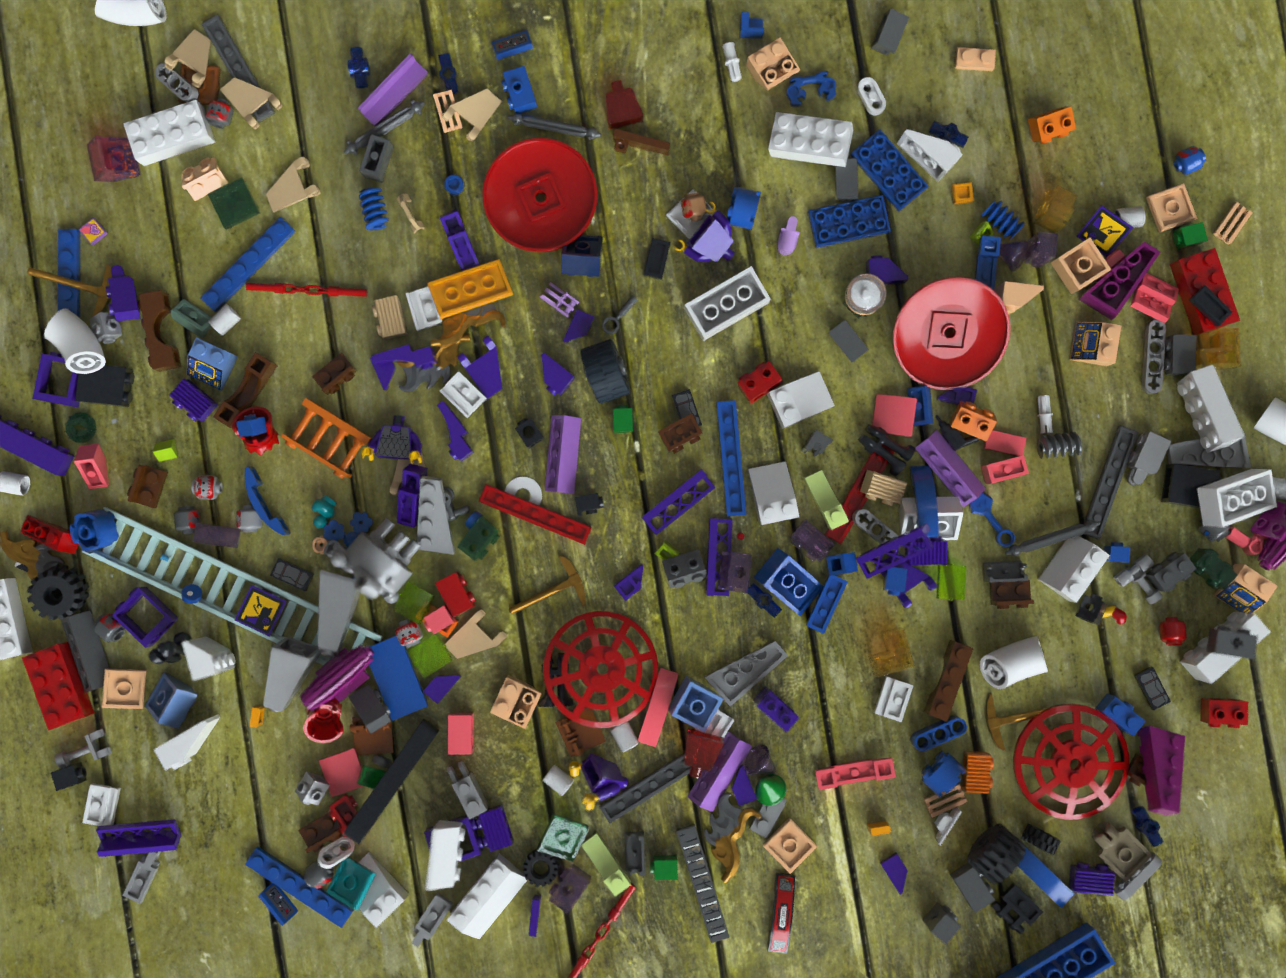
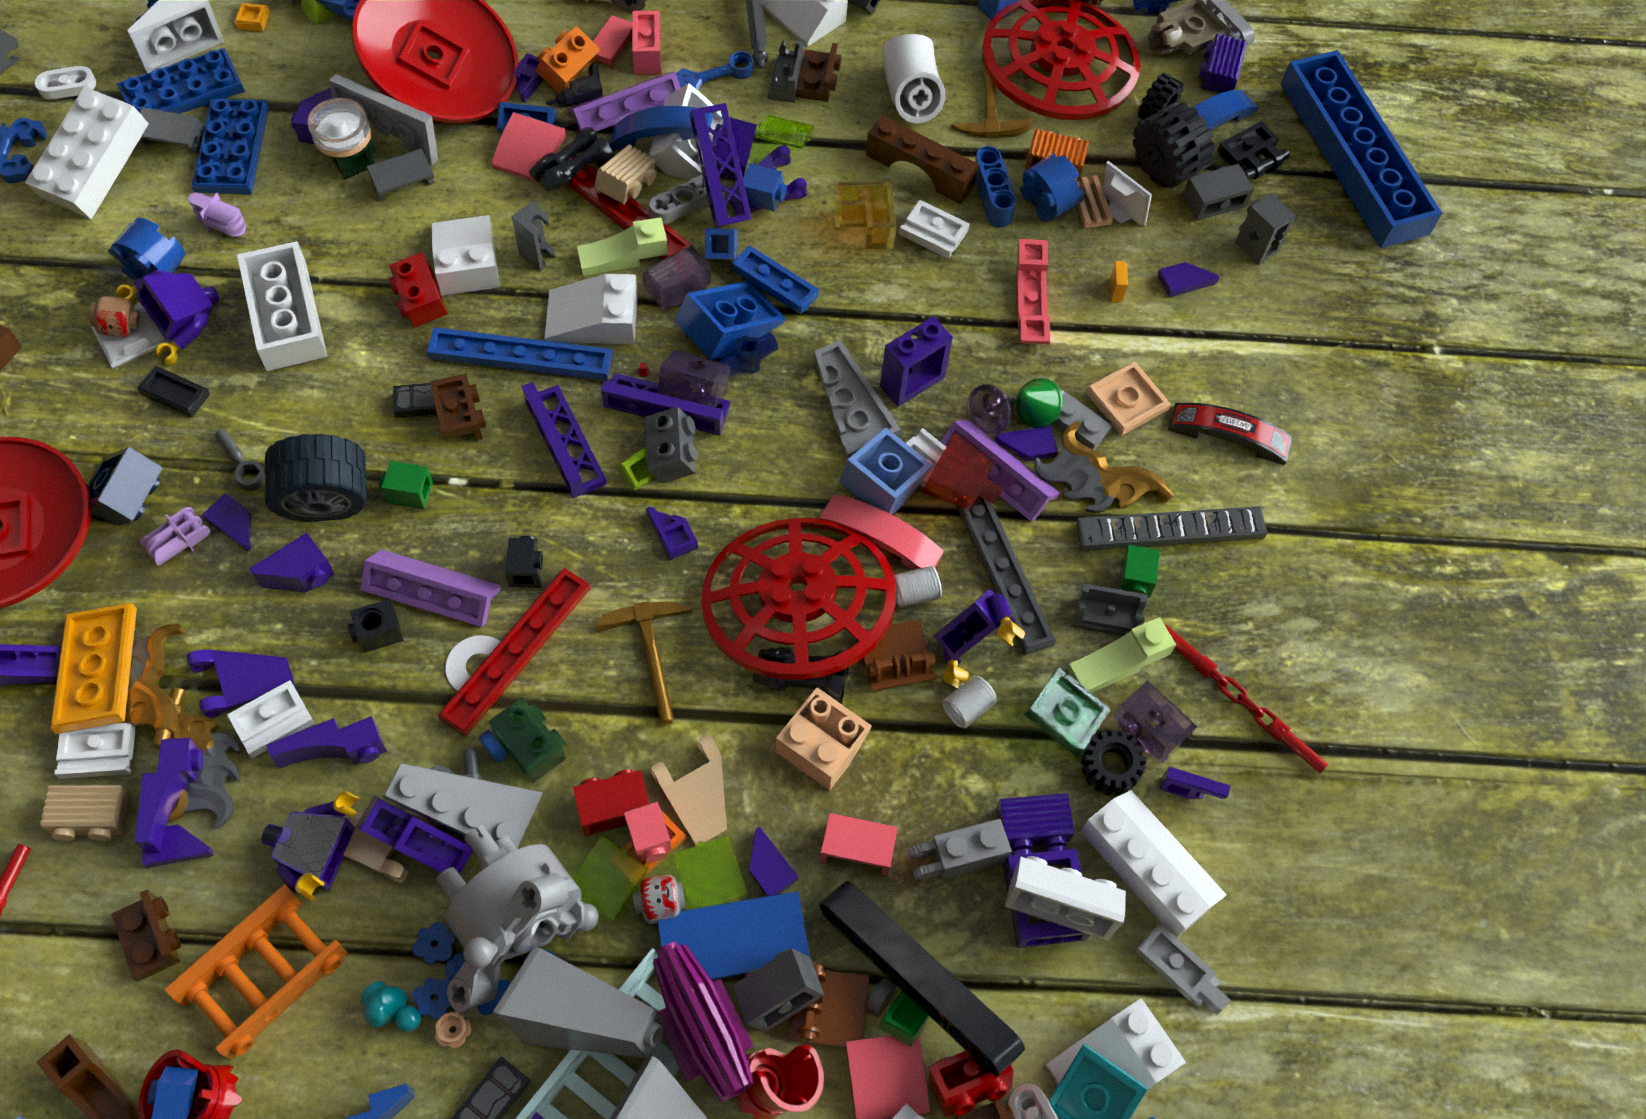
camera: 85 degrees left, 25 degrees down
none -> light grey wing [329,74,438,166]

